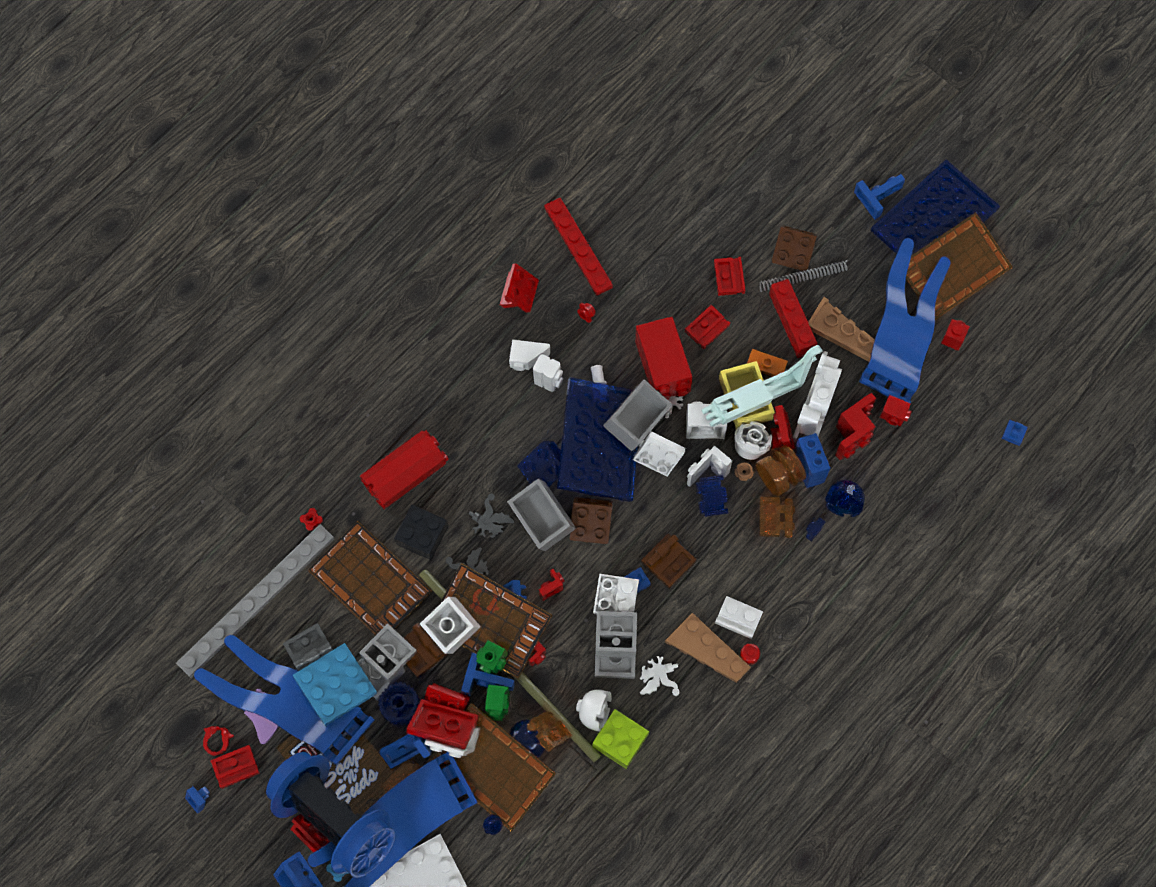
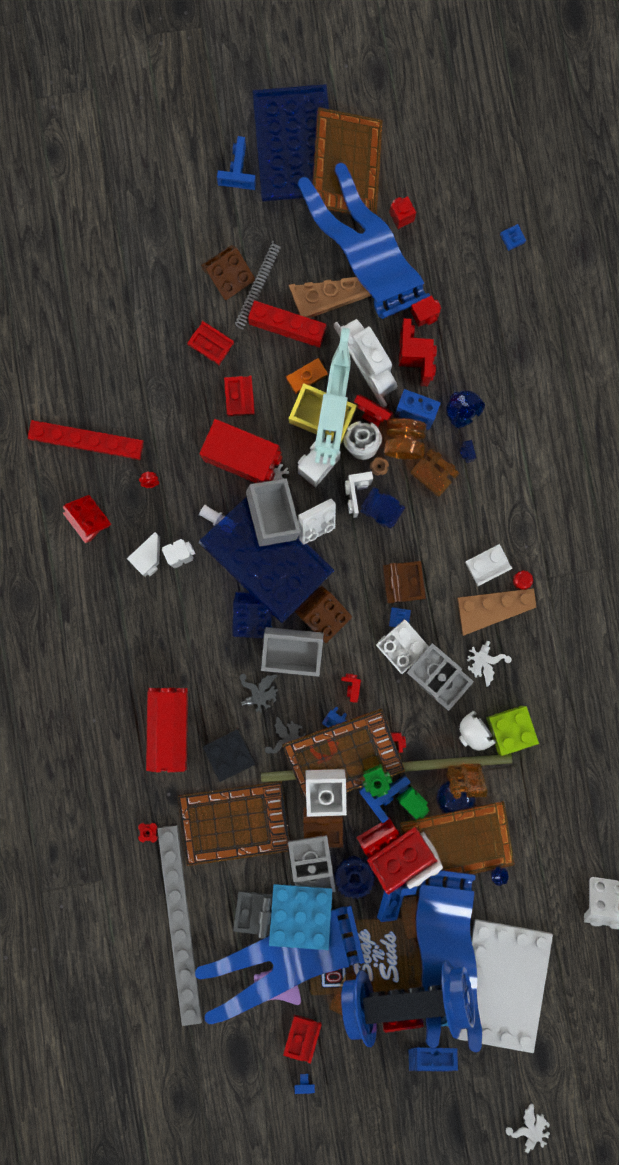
camera: 55 degrees left, 15 degrees up
red piece [203,726,234,756] -> none

